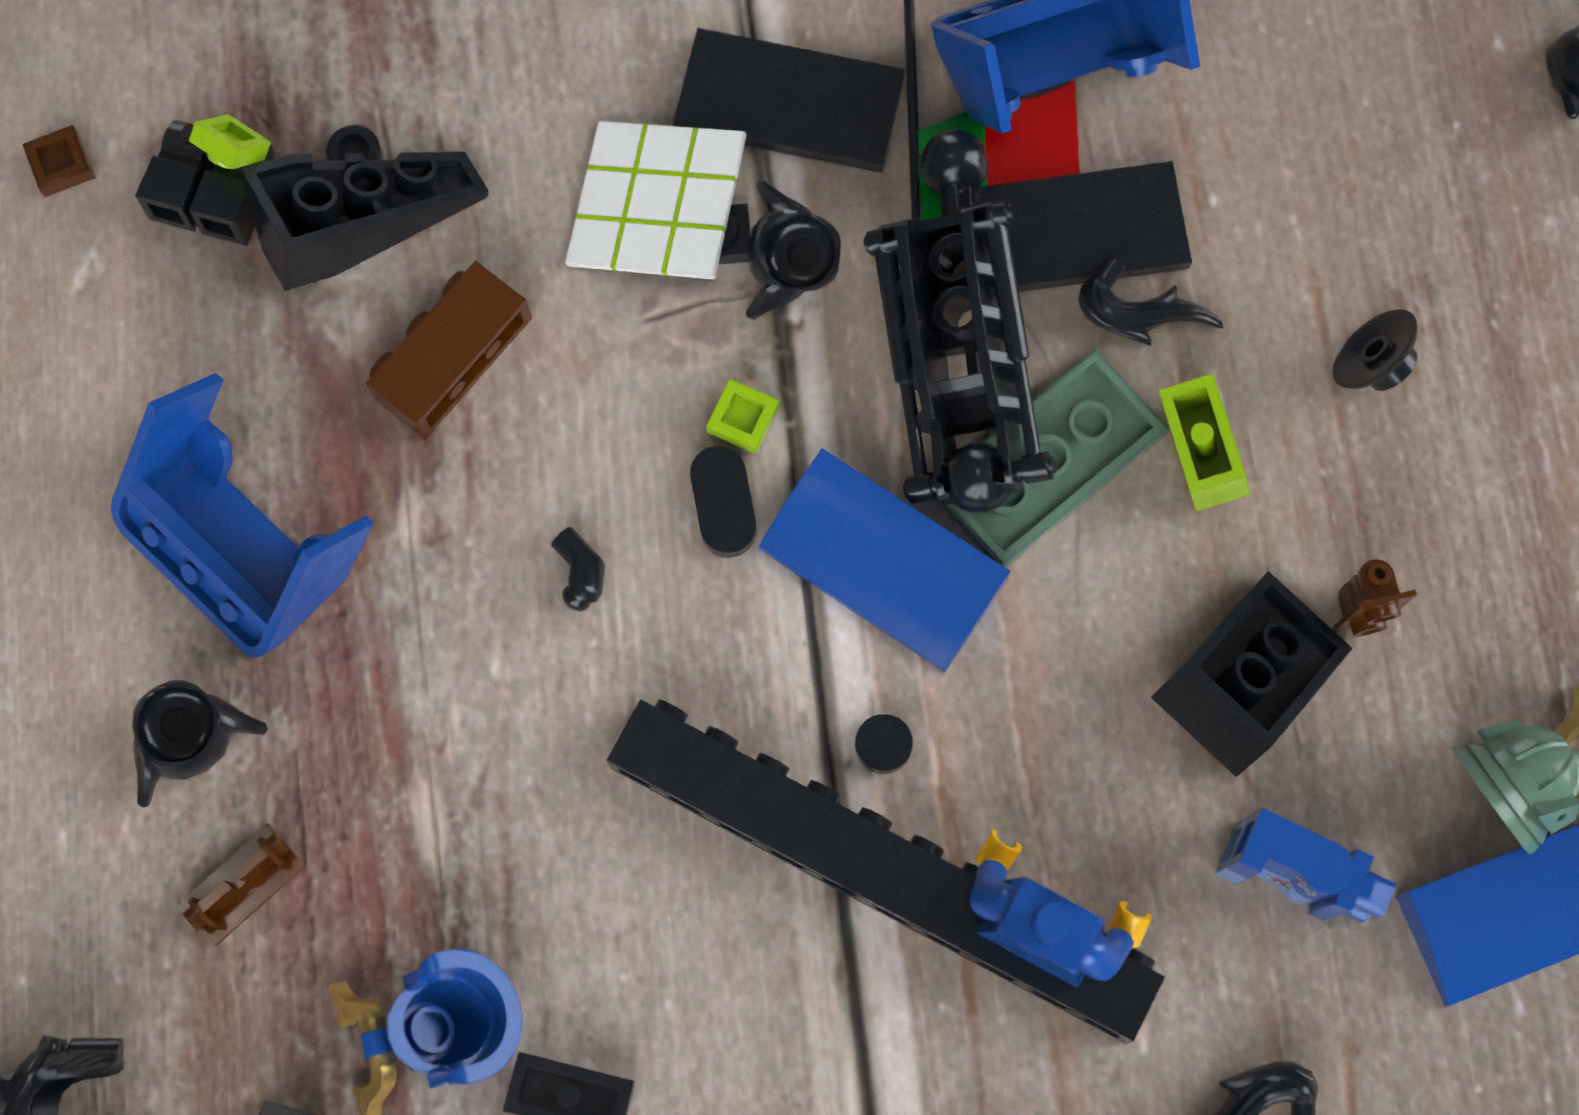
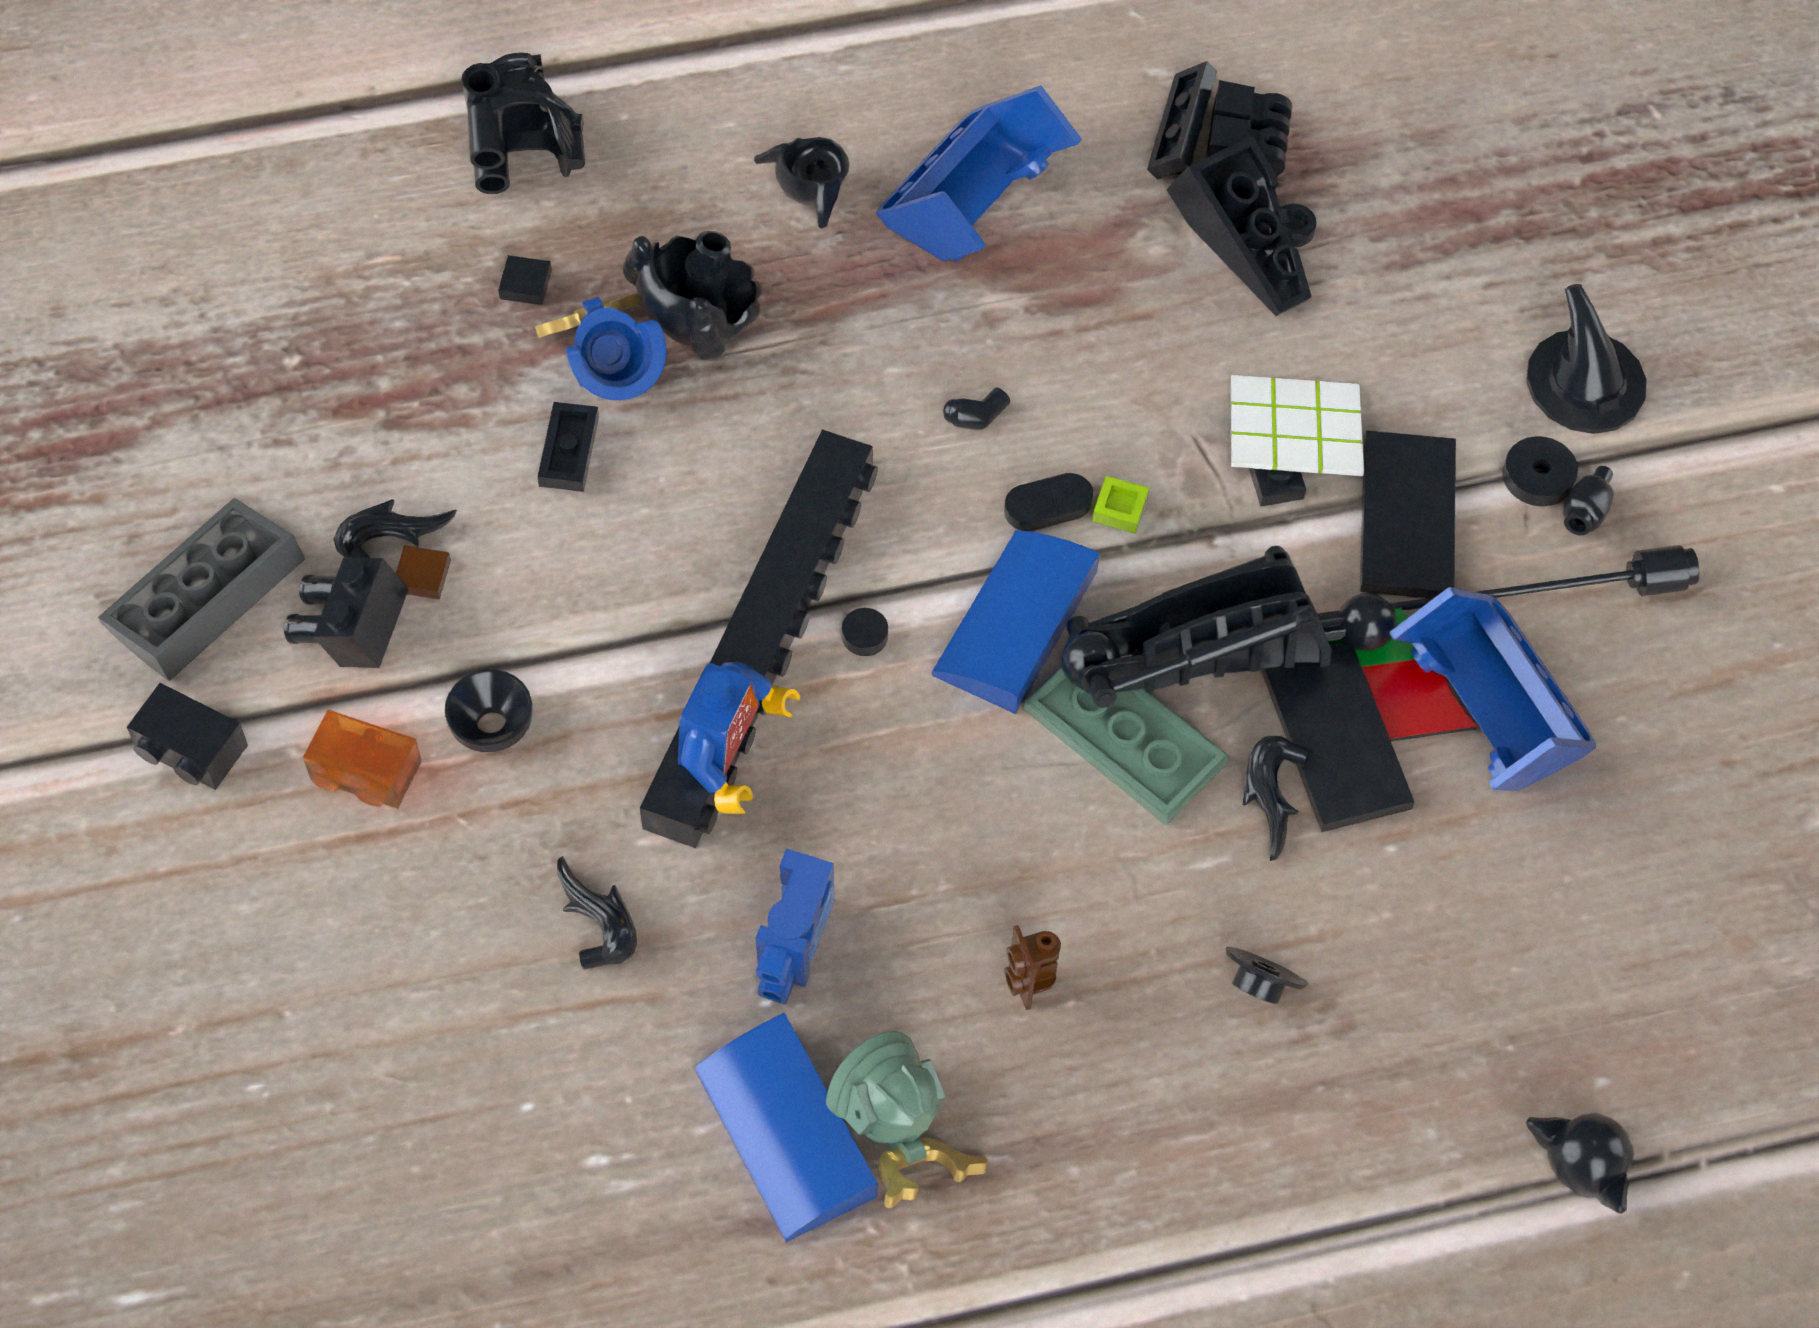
camera: 80 degrees right, 15 degrees down
reddish brown tile [22,125,96,197] -> none
reddish brown hinge [178,824,306,946] -> none
lime plate [189,114,271,169] -> none
reddish brown brick [366,260,532,440] -> none
black piece [746,181,841,320] -> none
black slope [1151,571,1353,777] -> none
lime brick [1158,373,1250,512] -> none
none -> black piece [623,231,762,360]
none -> black plate [1147,61,1217,180]

